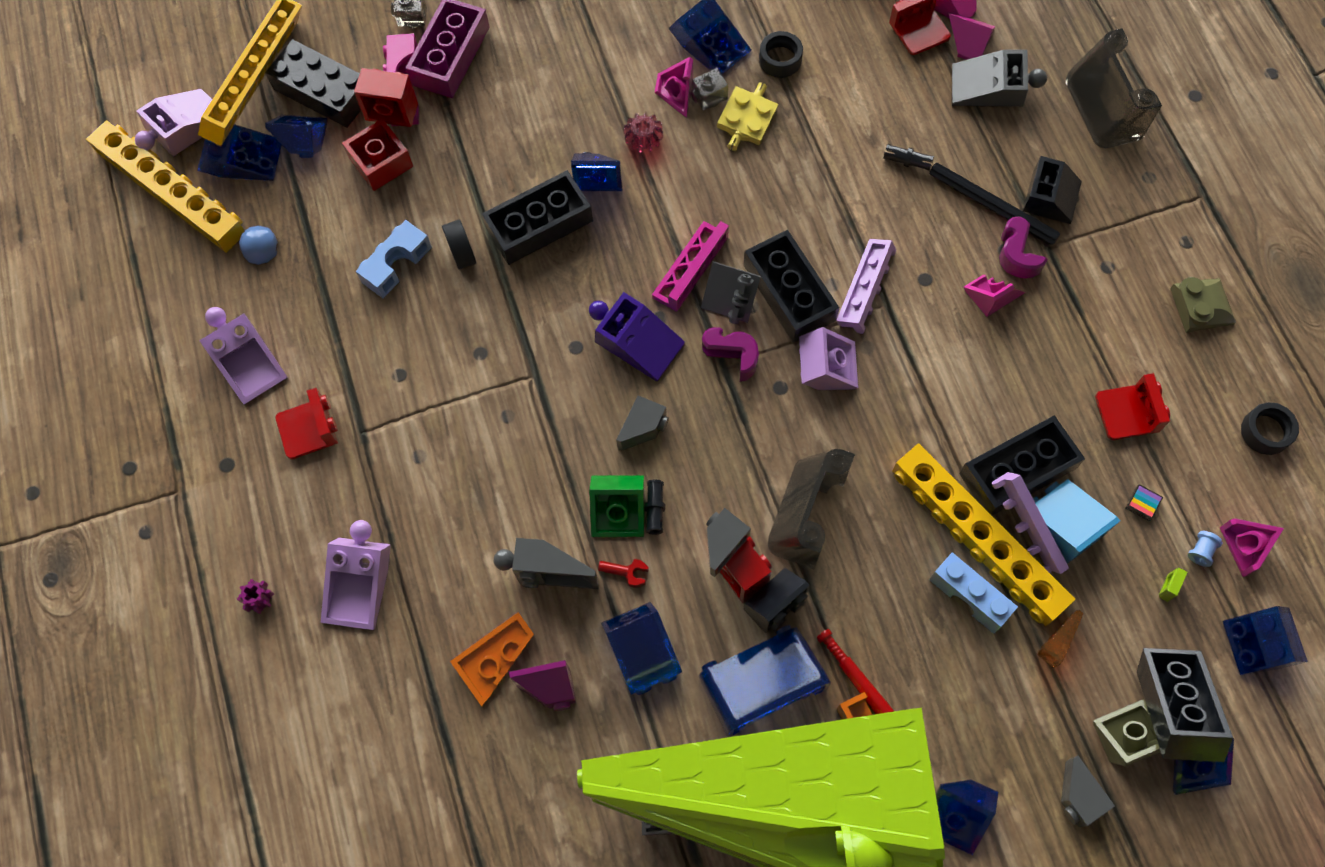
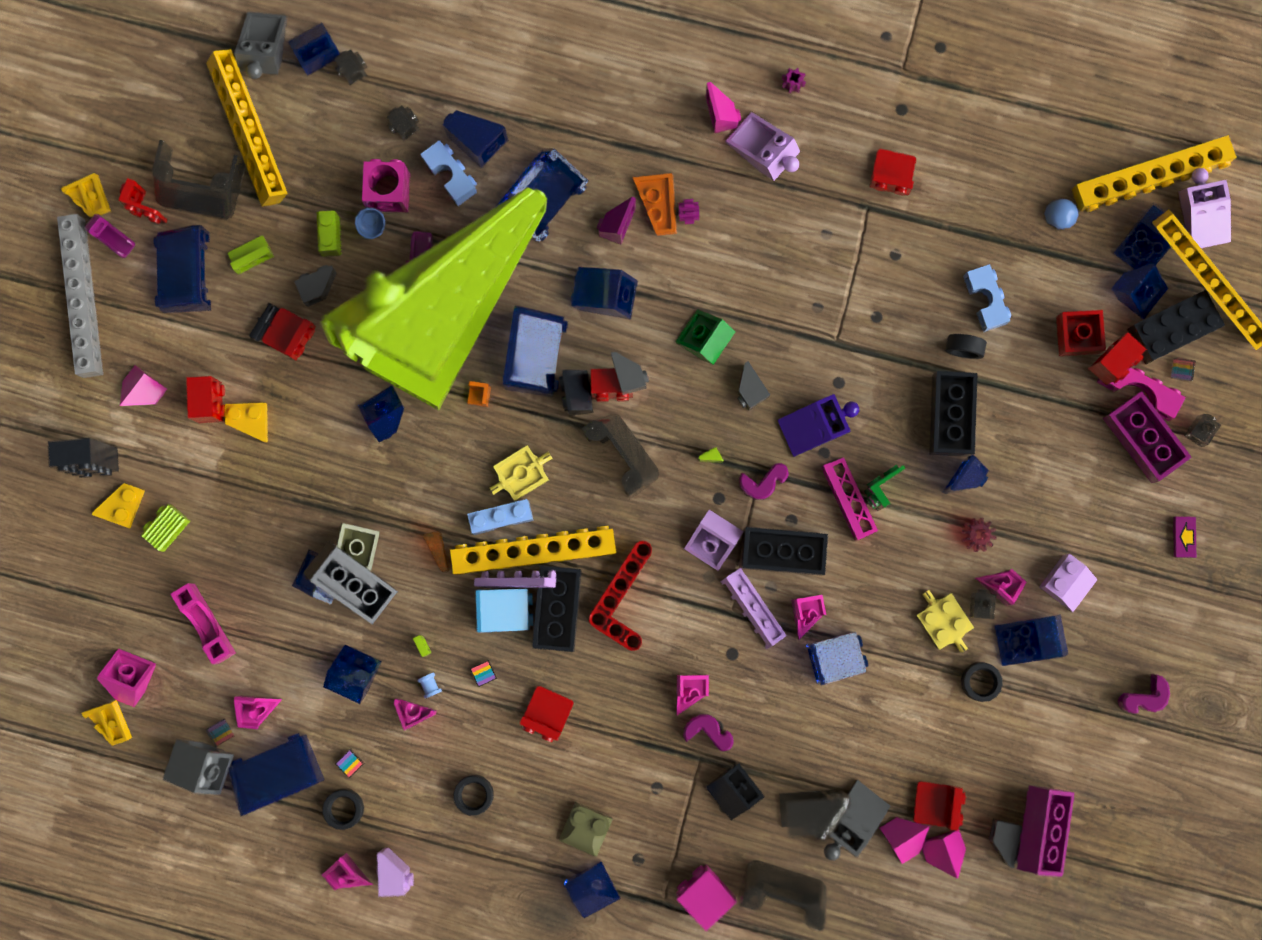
camera: 125 degrees right, 15 degrees up
lavender slope [199,307,287,404] -> none
dark grey slope [493,538,599,589] -> none
red bar [598,559,649,588] -> none
black pin [645,479,666,535] -> none
dark grey hinge [701,261,761,324] -> none
red piece [816,628,894,714] -> none
black pin [883,144,934,171] -> none
black axle [929,163,1060,245] -> none
dark grey slope [1061,756,1115,827] -> none
none -> light yellow plate [490,445,553,501]
none -> clear blue windscreen [495,148,589,242]
none -> clear blue slope [564,861,621,918]
none -> red beam [589,541,652,651]
none -> dark pink brick [676,864,737,931]
none -> magenta gear [678,199,699,224]
none -> lime slope [698,447,724,463]
none -> dark pink slope [705,82,741,133]
none -> clear smoke windscreen [779,790,851,839]
none -> dark pink slope [791,595,826,640]
none -> clear blue slope [806,632,869,685]
none -> green bracket [864,465,906,511]
none -> lavender slope [1039,554,1097,612]
none -> clear smoke tile [1171,357,1196,381]

